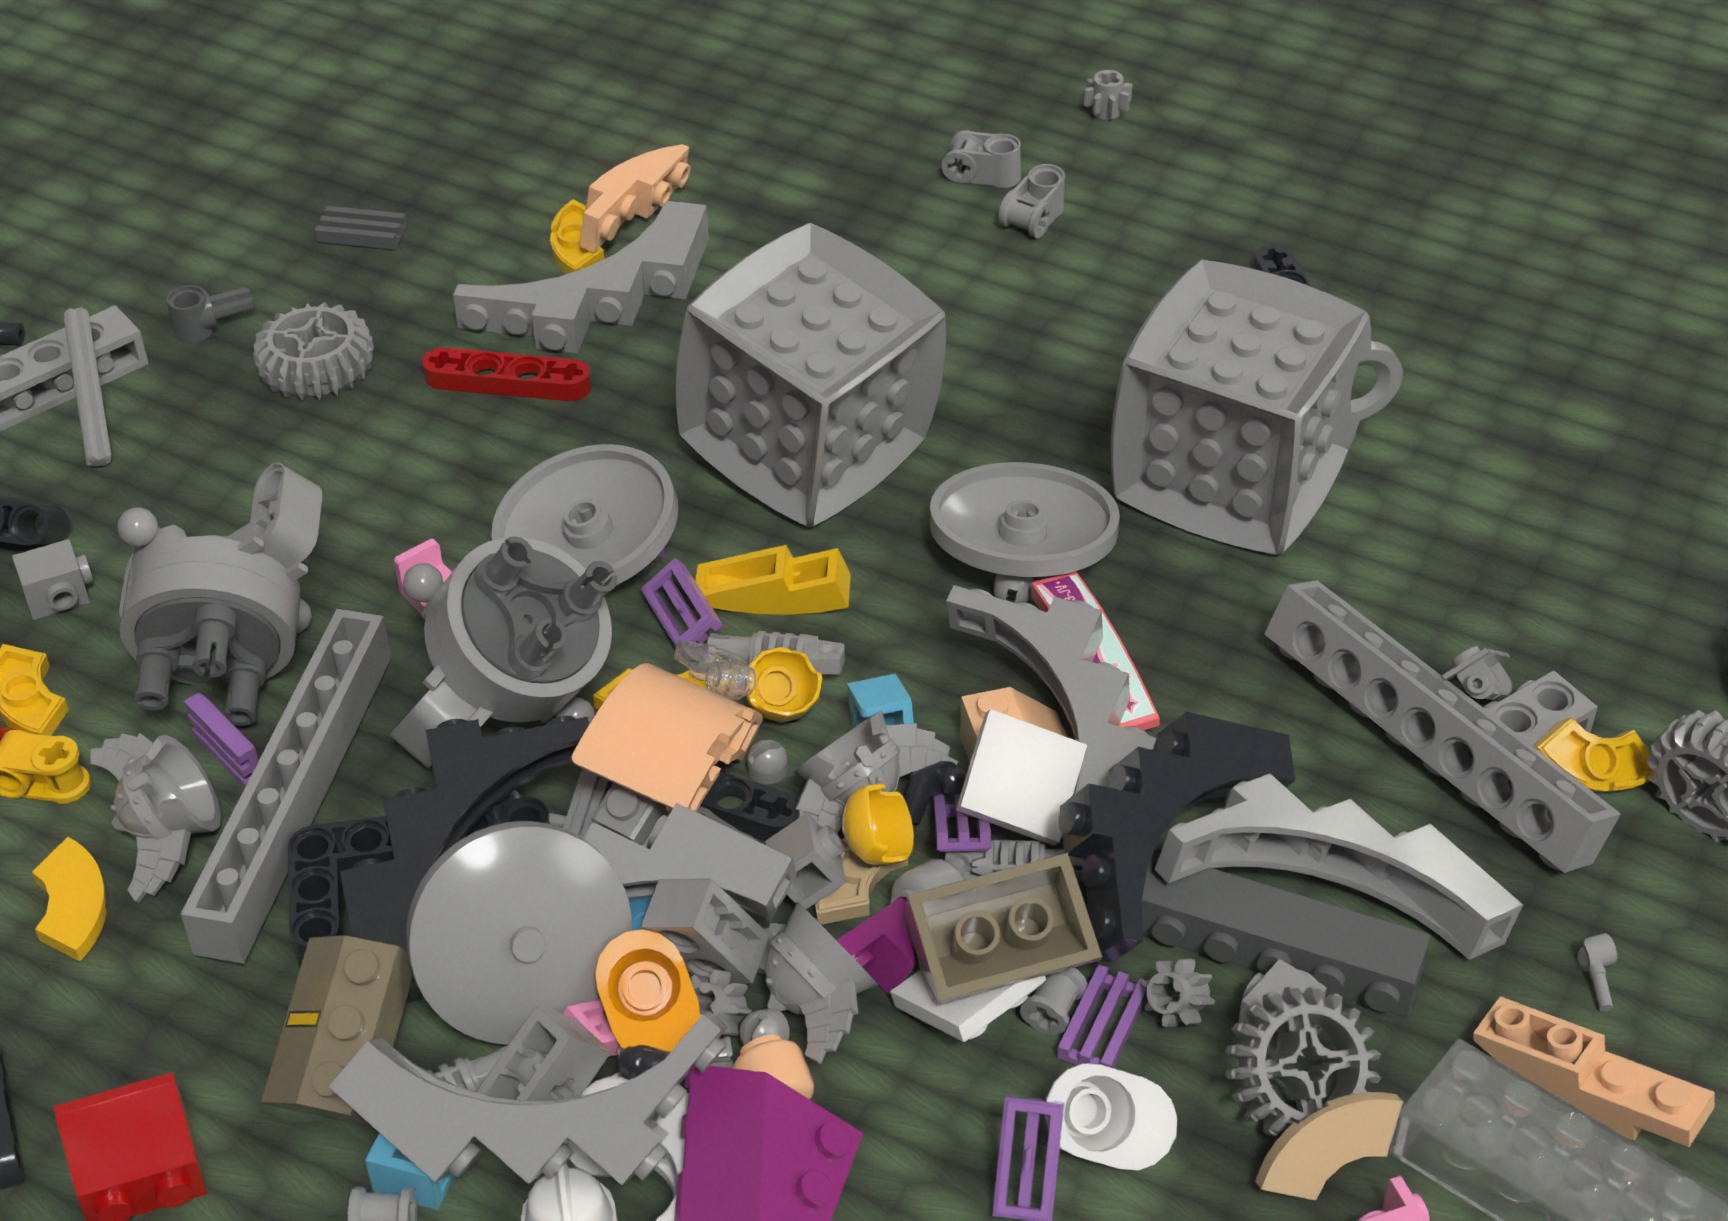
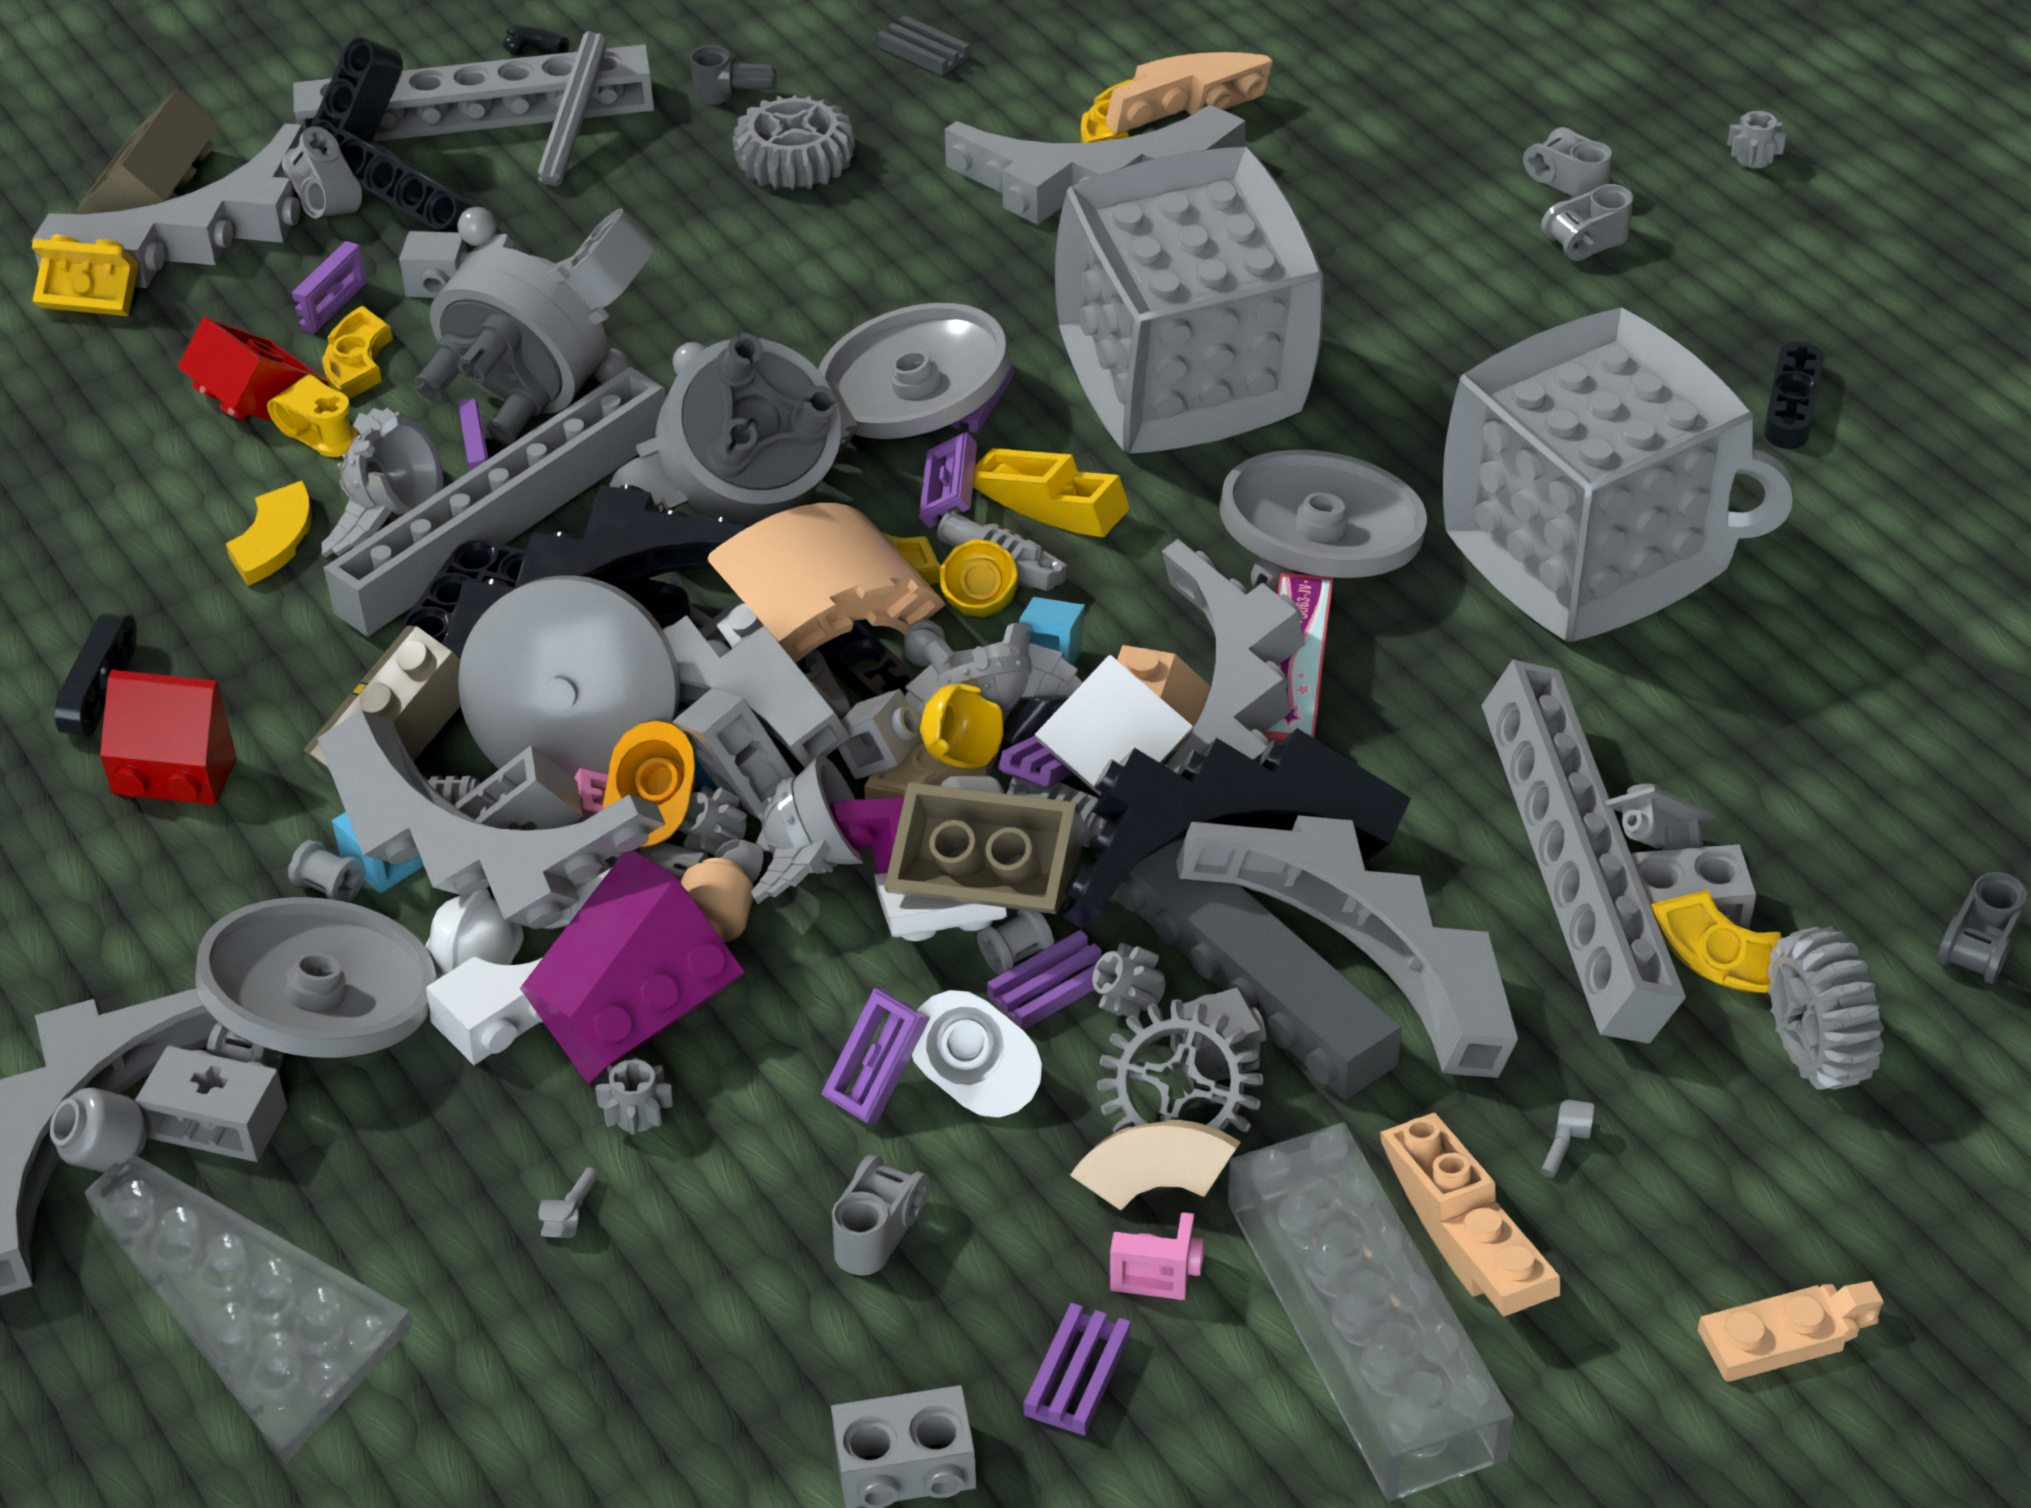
camera: 30 degrees right, 0 degrees up
red beam [422,348,591,401] -> none
clear plate [673,640,756,700] -> none

